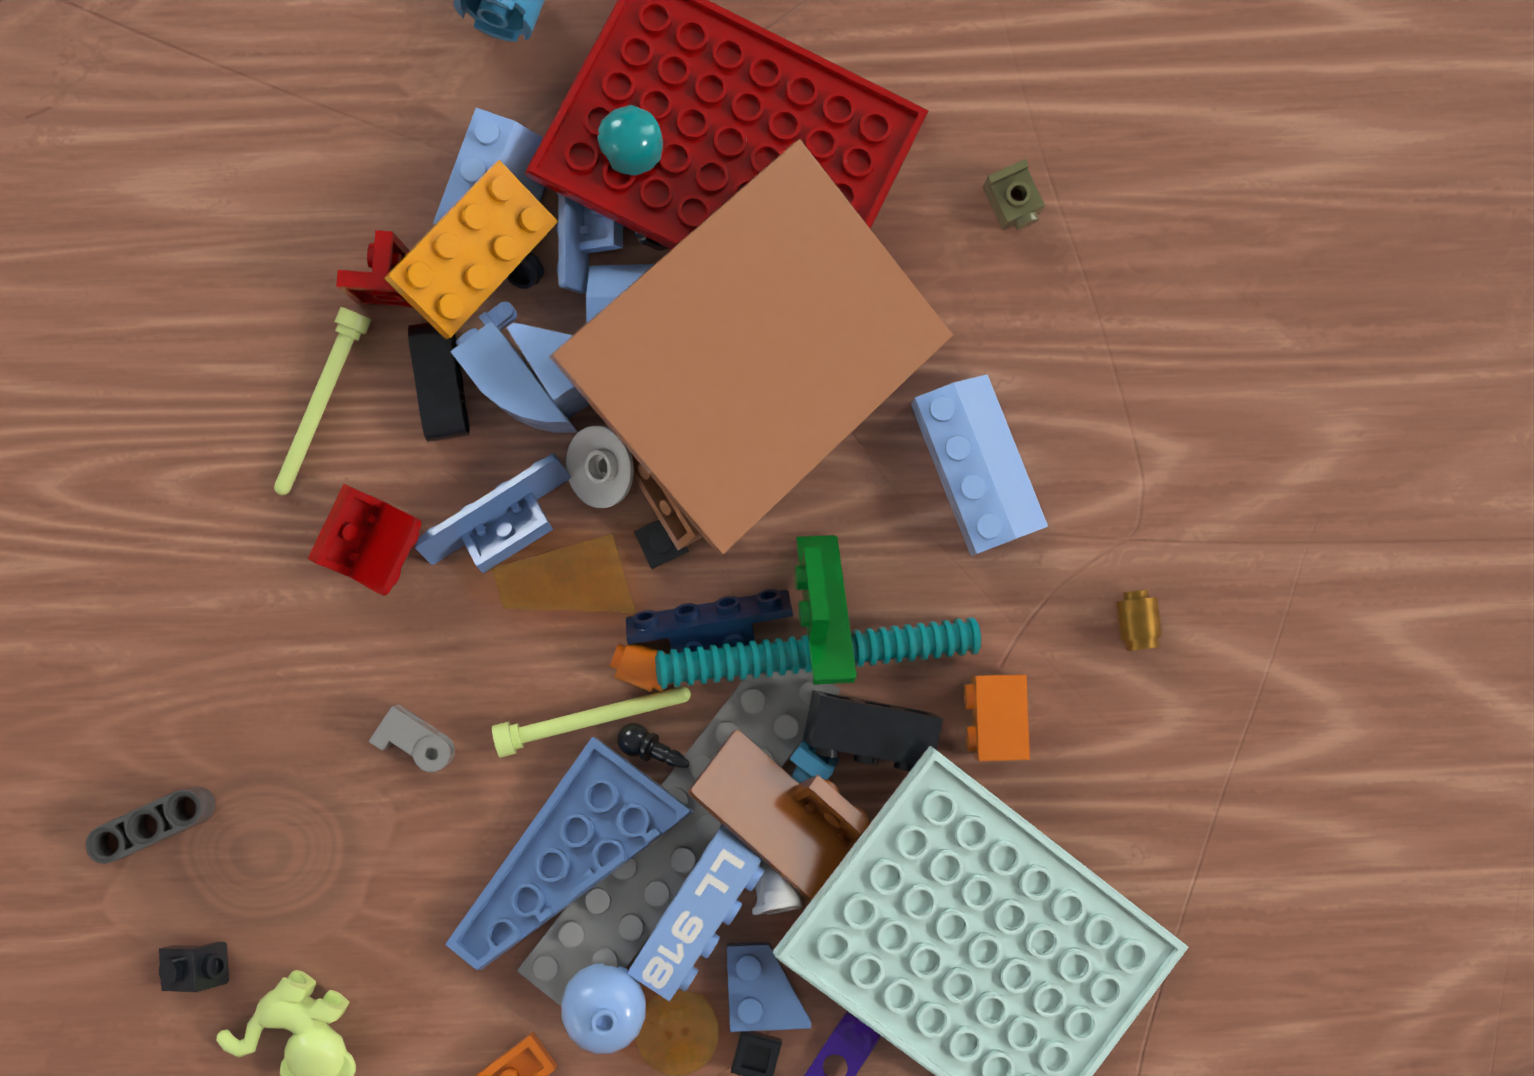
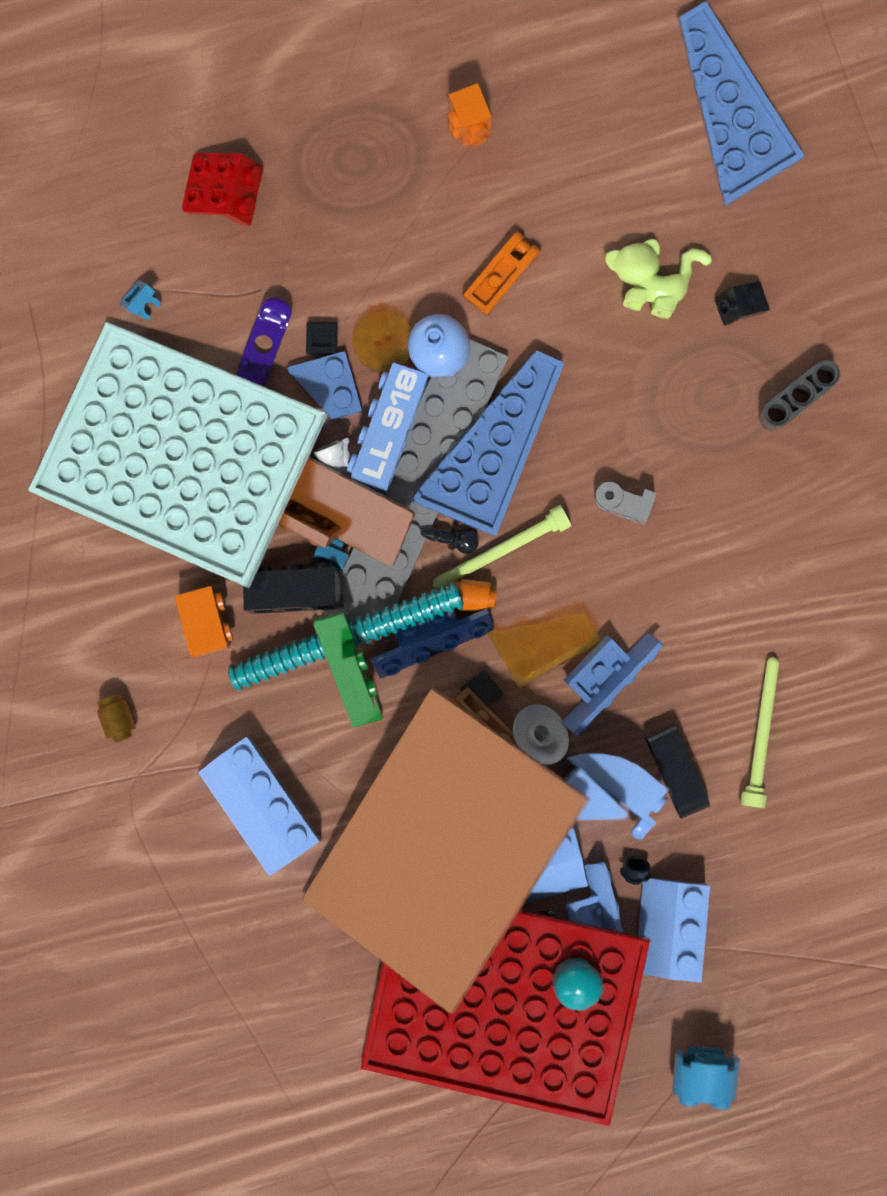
camera: 165 degrees right, 0 degrees up
red bracket [307,484,422,596] -> none
red bracket [336,230,413,308] -> none
light orange plate [384,160,558,339] -> none
olive brick [983,159,1045,230] -> none

